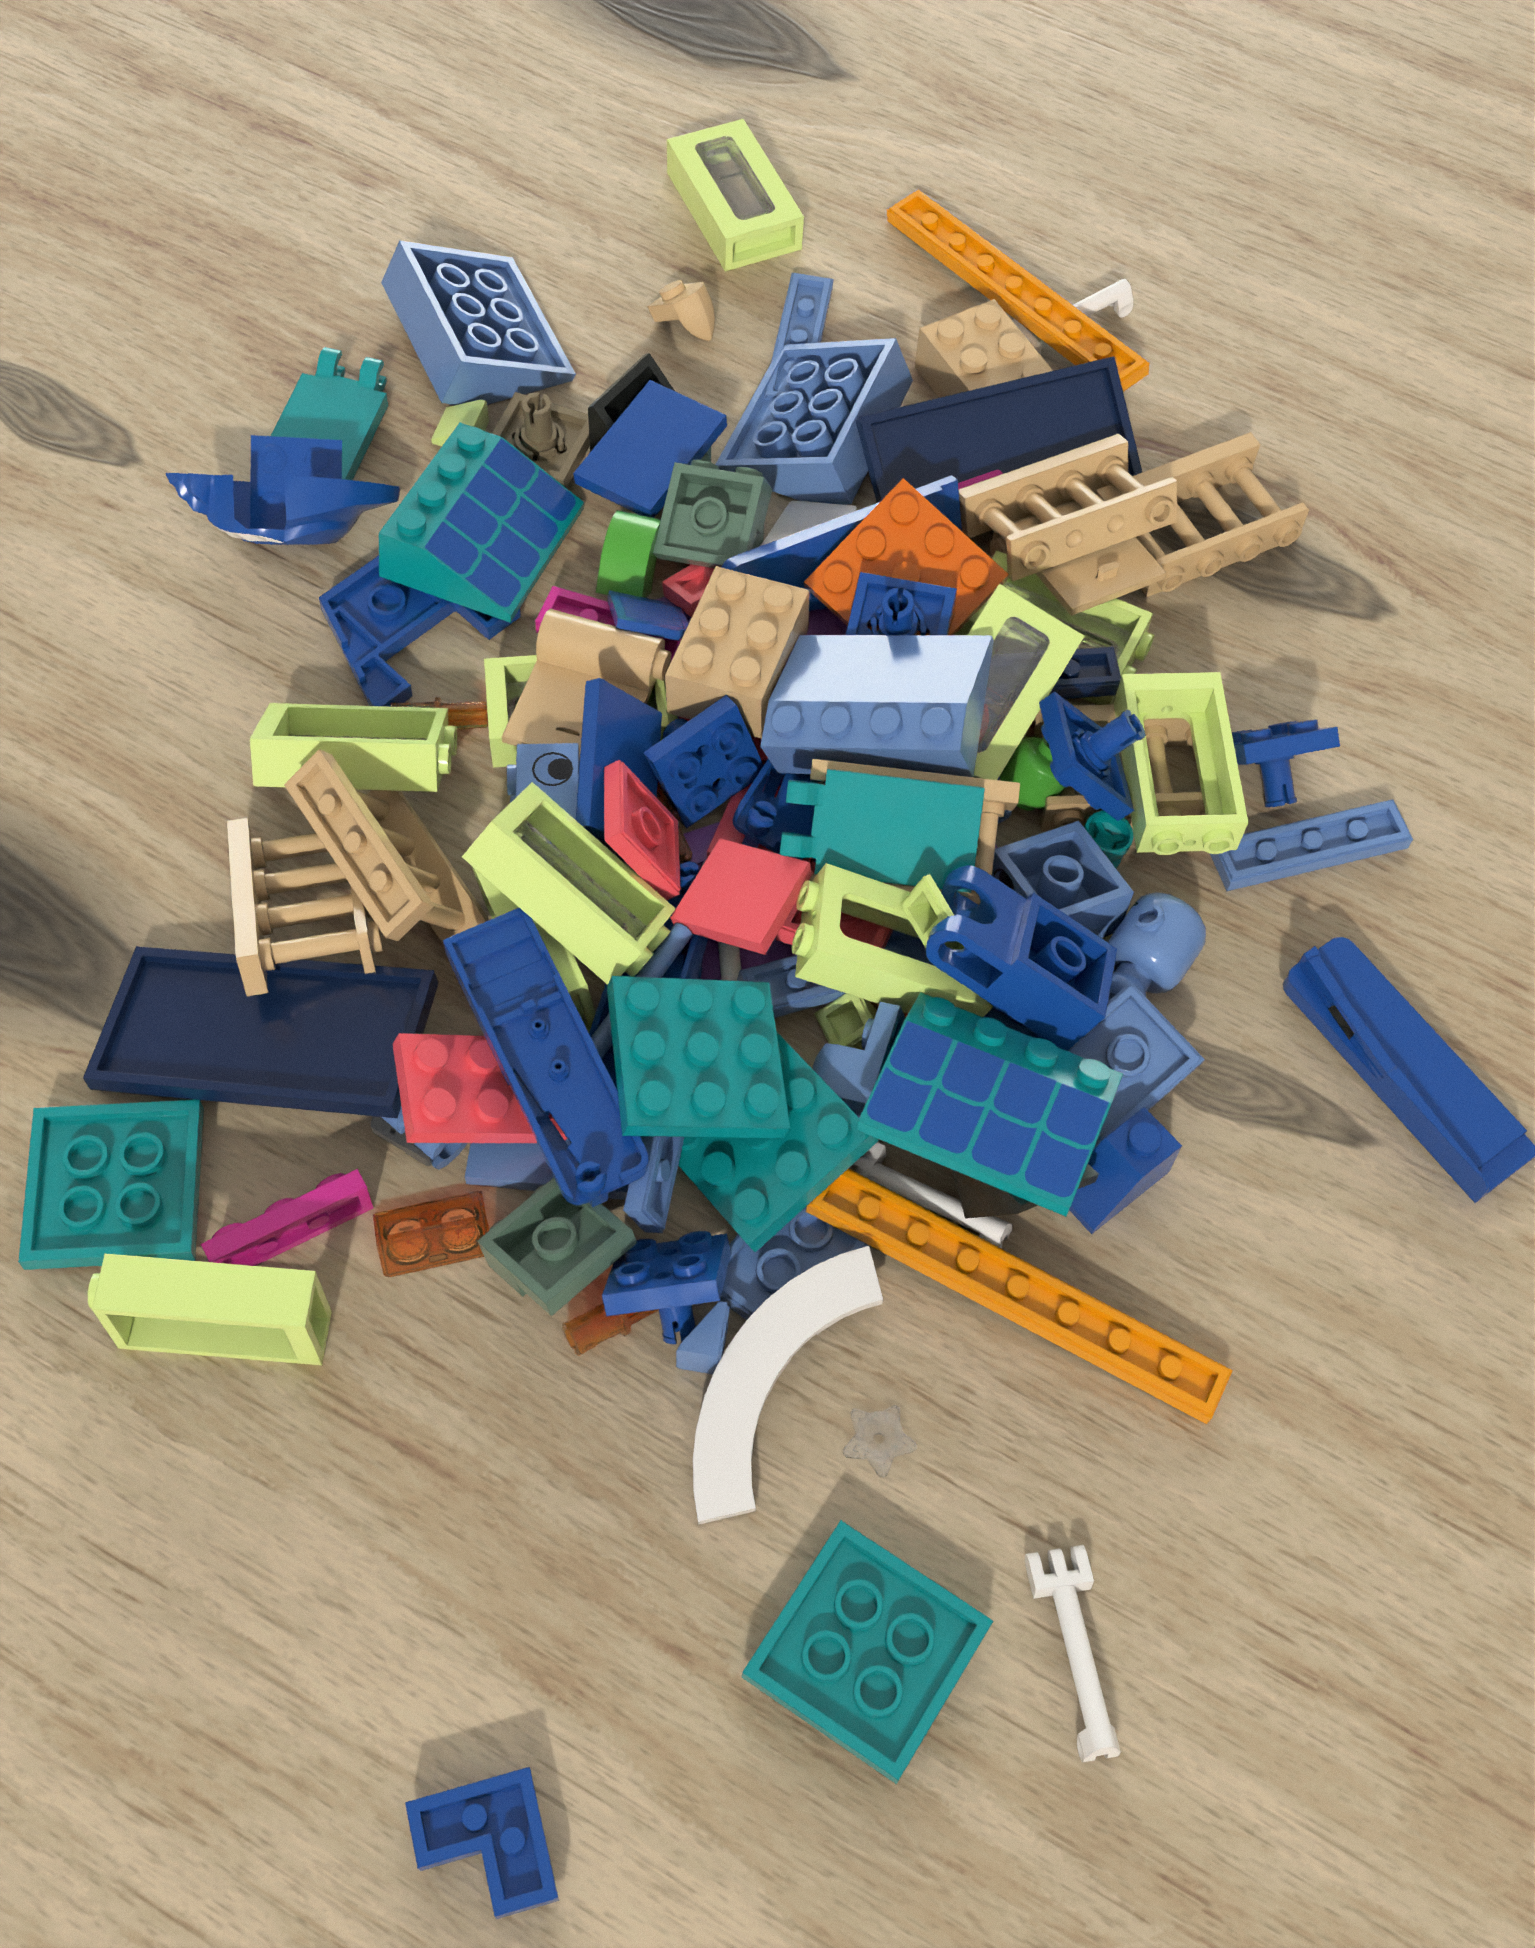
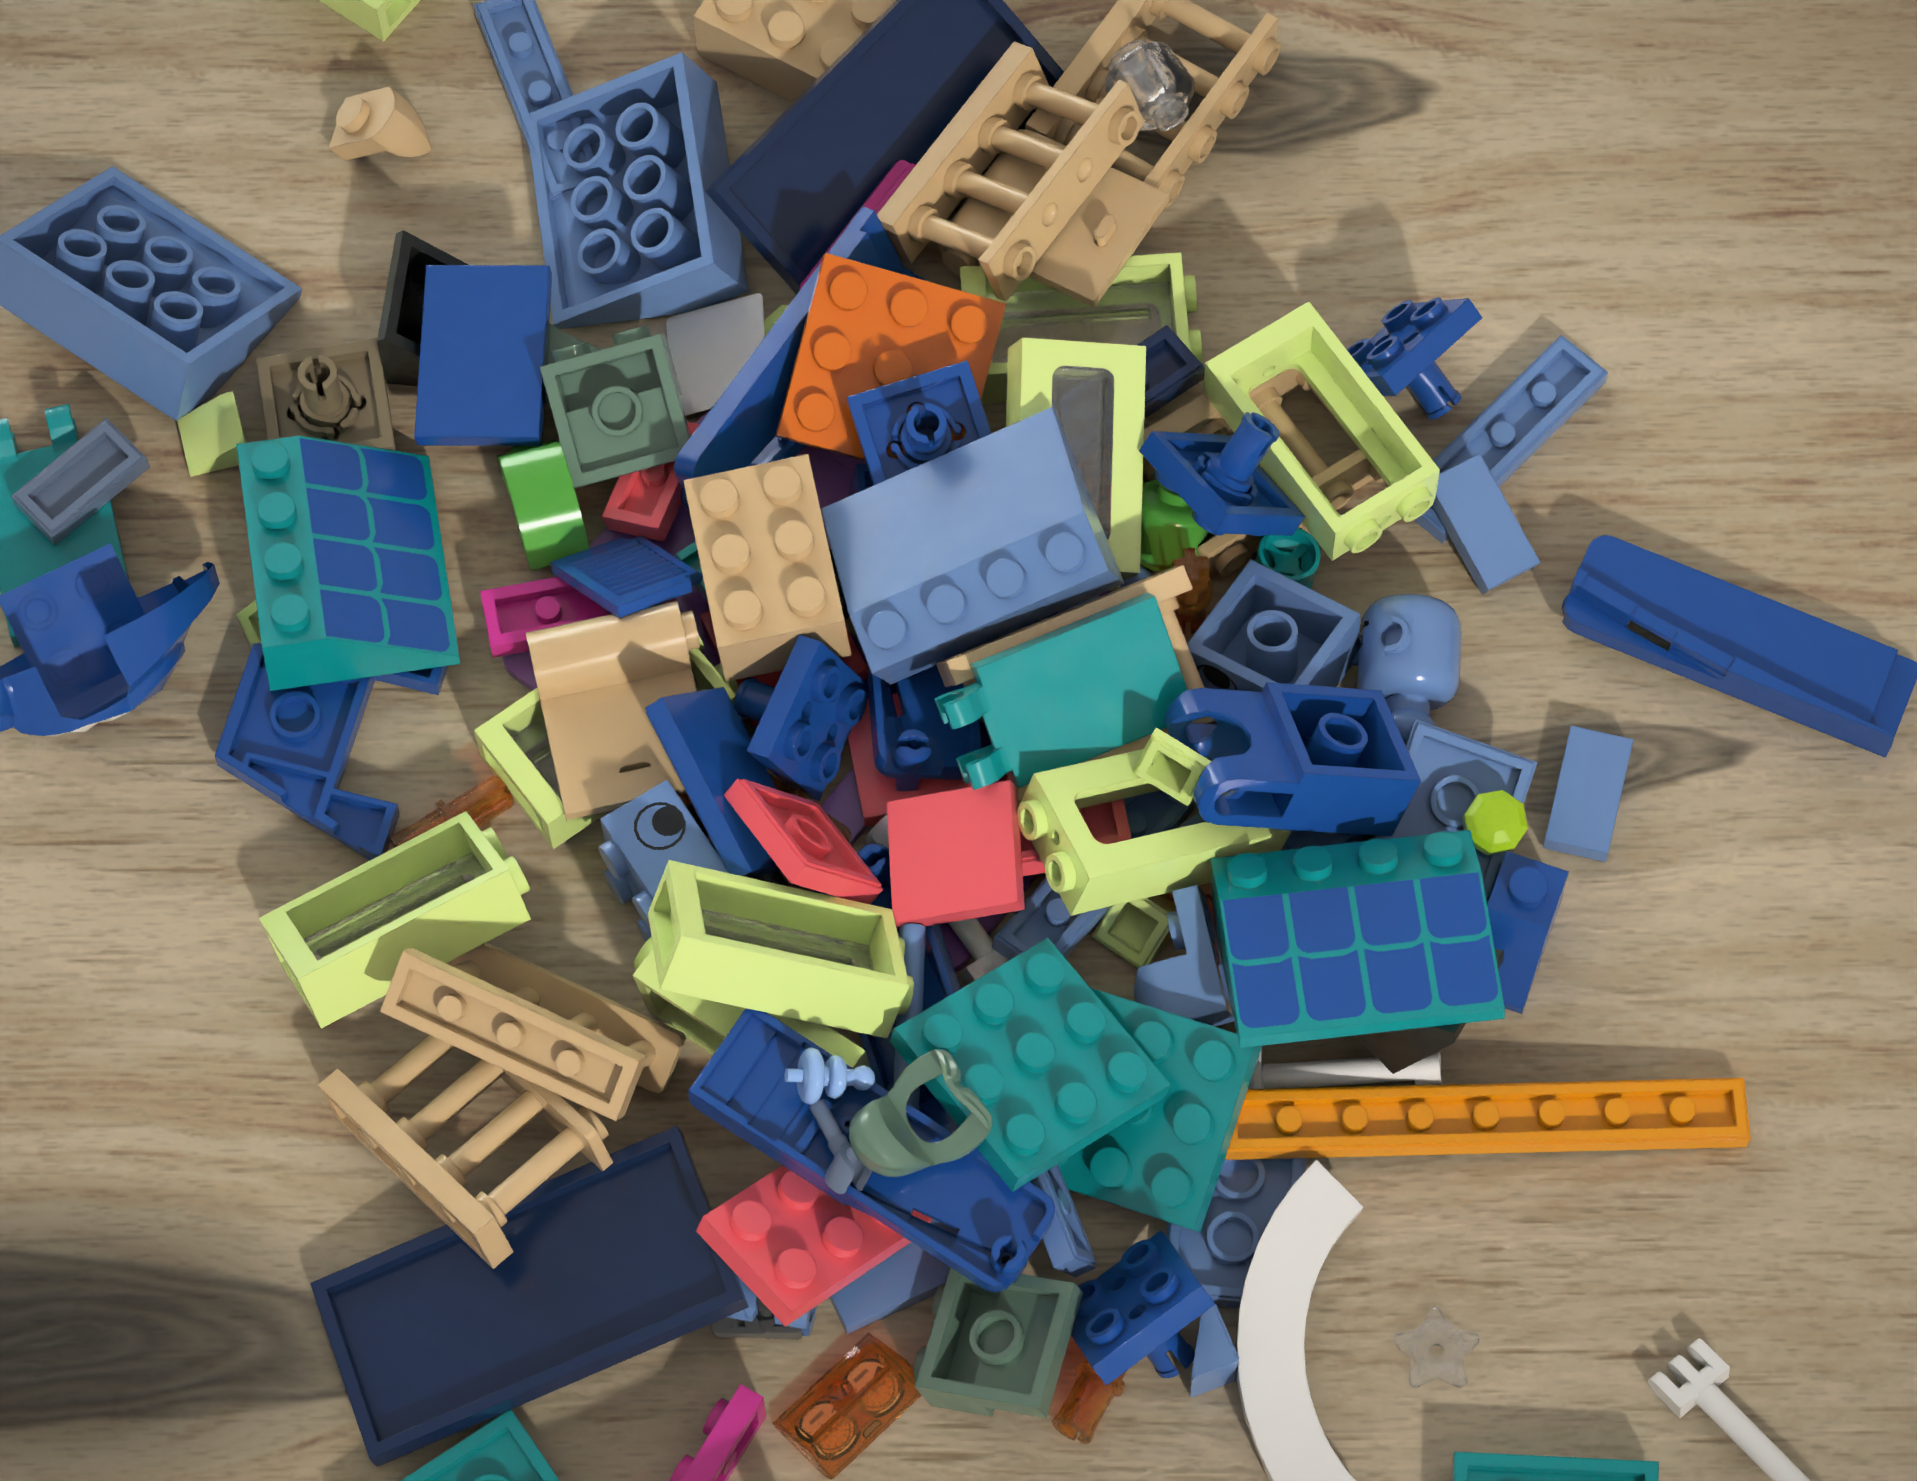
camera: 25 degrees left, 5 degrees up
none -> sand blue tile [11,418,150,546]
none -> light blue hair [784,1047,875,1105]
none -> sand blue hand [810,1099,872,1194]
none -> sand green piece [849,1049,992,1177]
none -> clear head [1105,39,1195,131]
none -> clear orange axle [1172,547,1213,635]
none -> medium blue tile [1433,453,1541,595]
none -> lime tile [1461,790,1528,856]
none -> medium blue tile [1543,725,1634,862]

